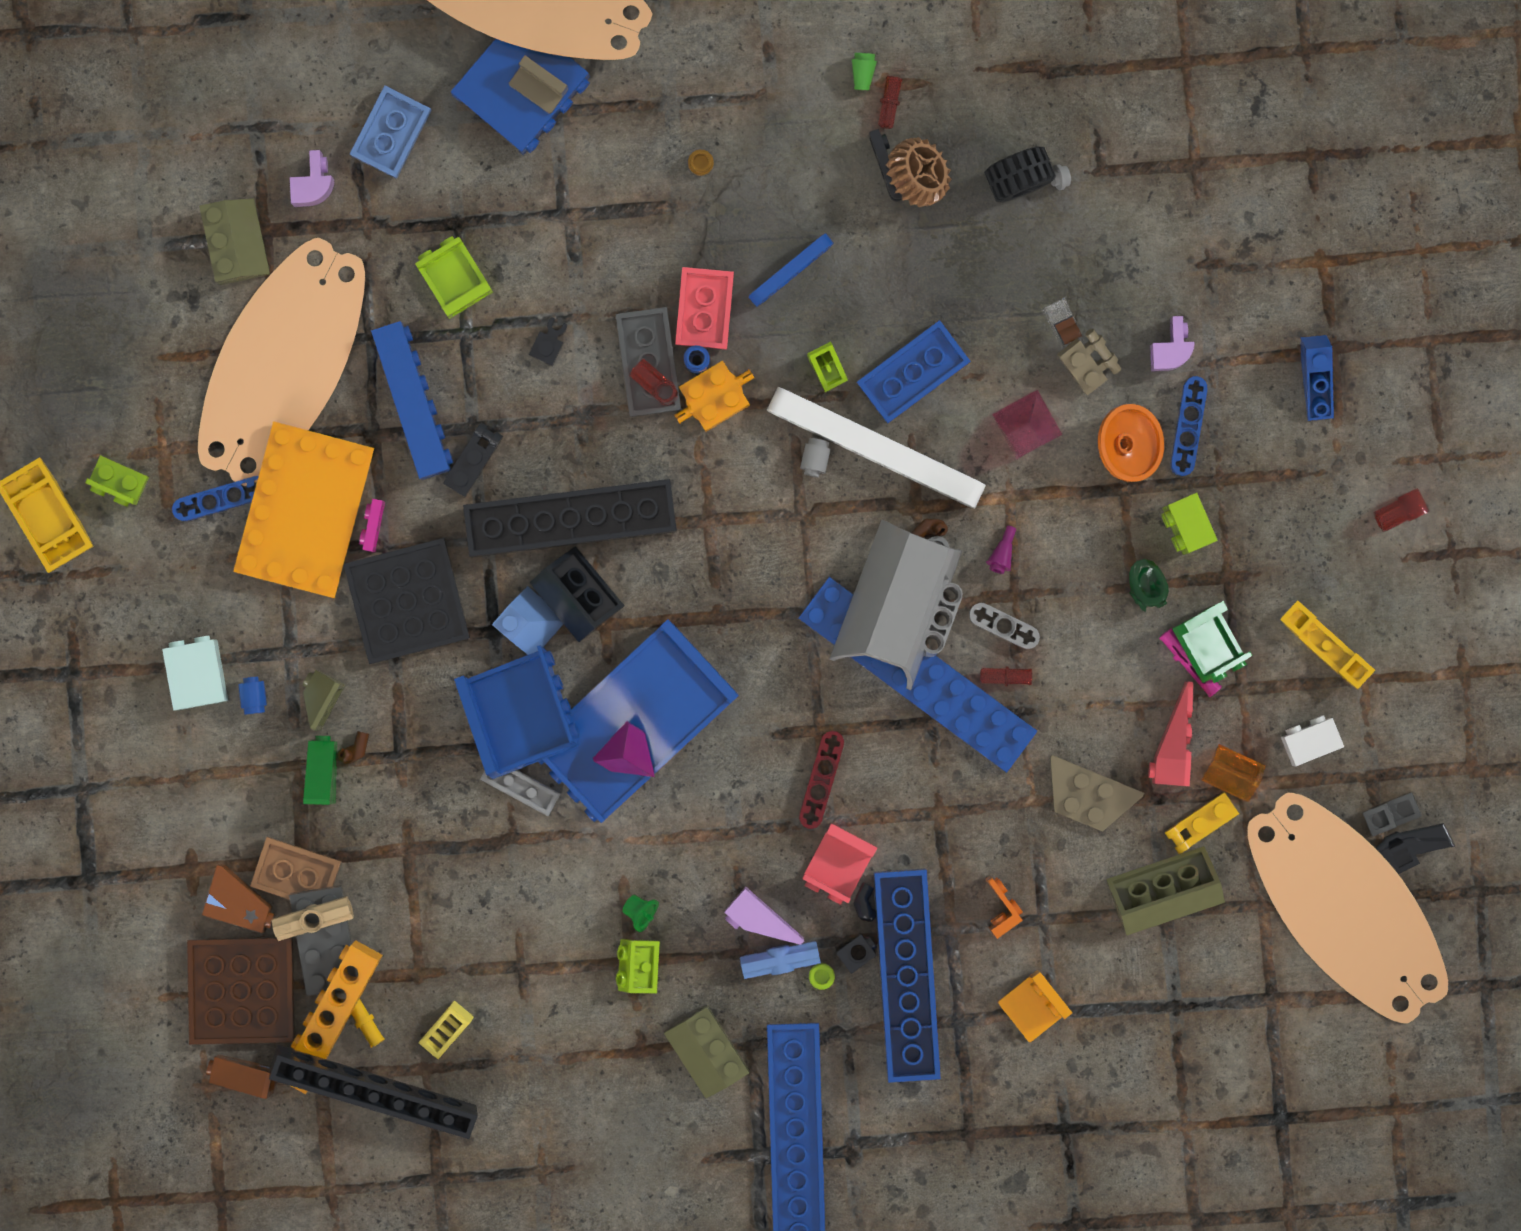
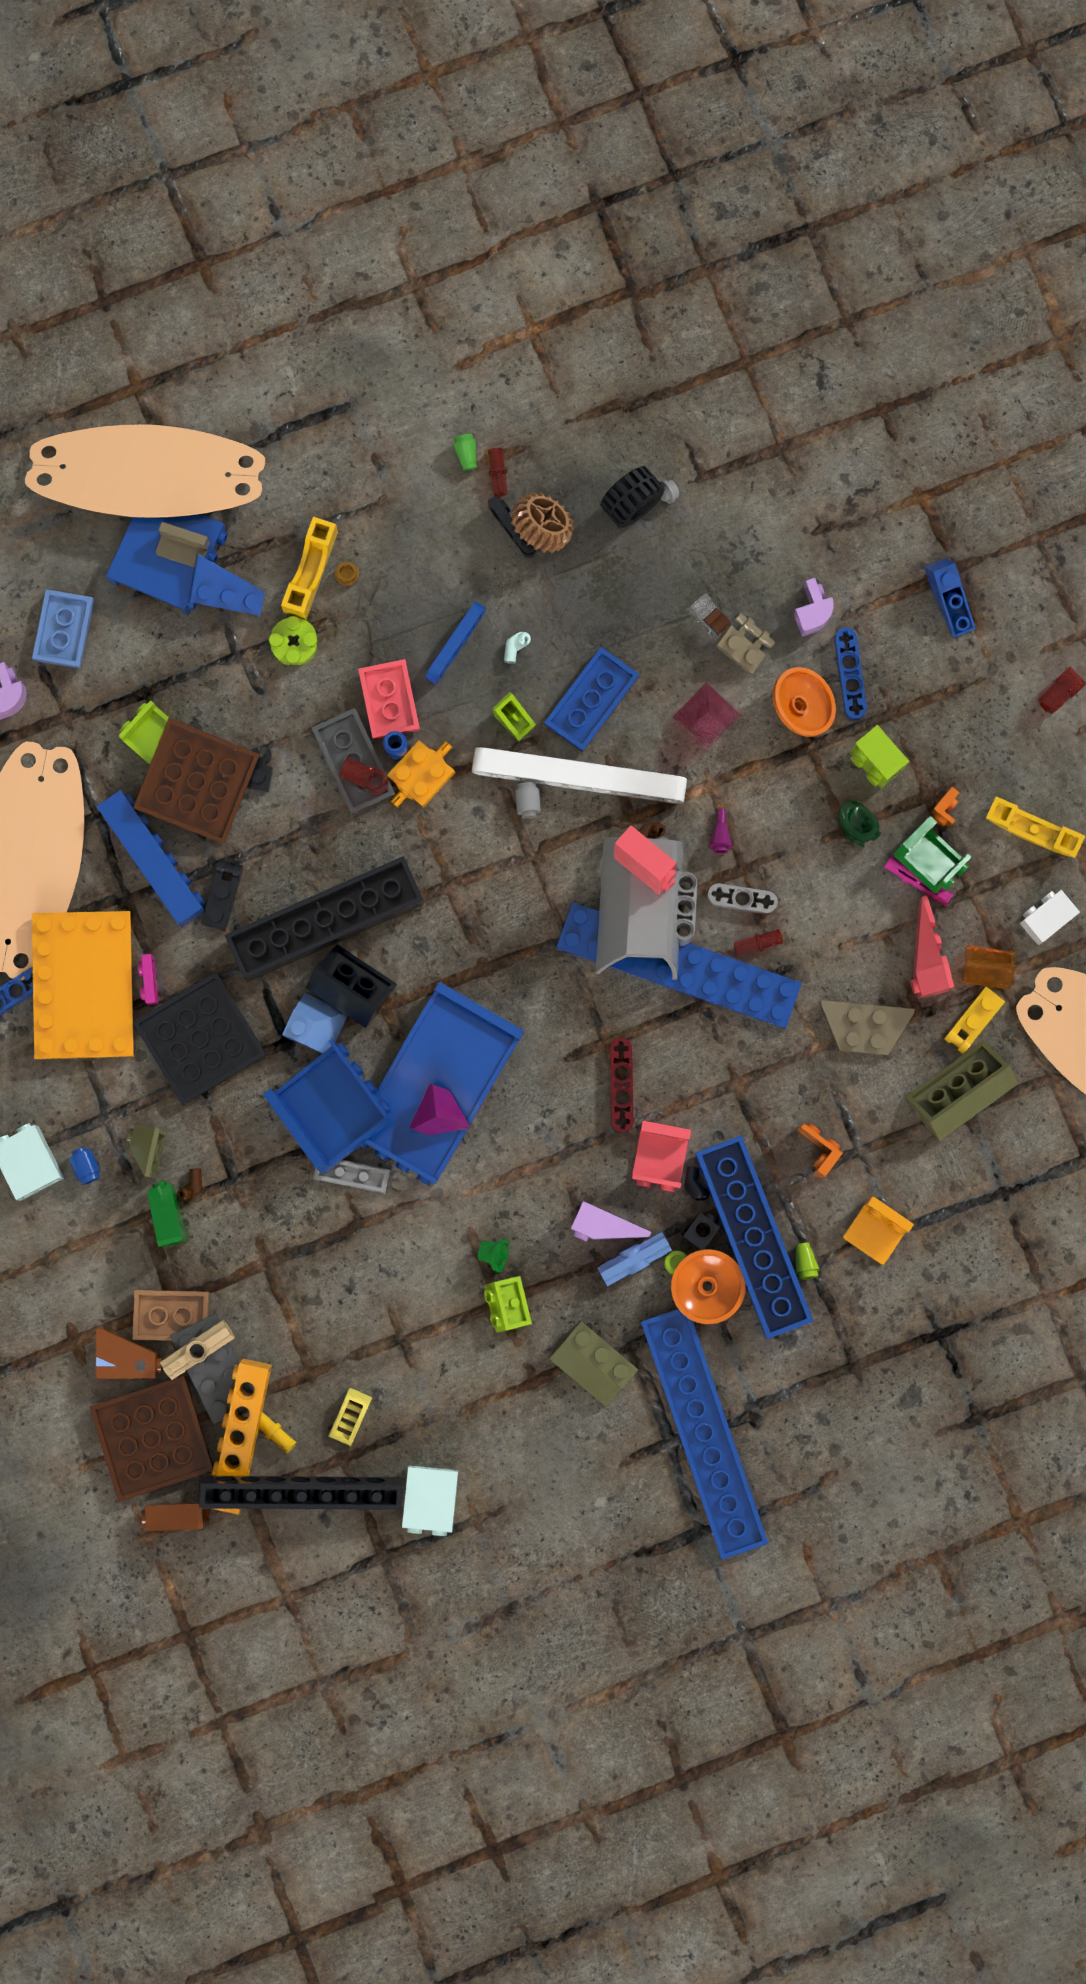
camera: 15 degrees left, 5 degrees down
none -> reddish brown plate [133,717,260,844]
none -> blue wing [189,554,264,616]
none -> lime plate [269,616,318,665]
none -> yellow arch [281,517,338,620]
none -> light aqua brick [402,1465,459,1536]
none -> light aqua arm [504,632,531,664]
none -> coral brick [614,826,677,895]
none -> orange dish [671,1249,745,1324]
none -> lime cone [795,1243,820,1280]
none -> orange bracket [930,787,960,827]

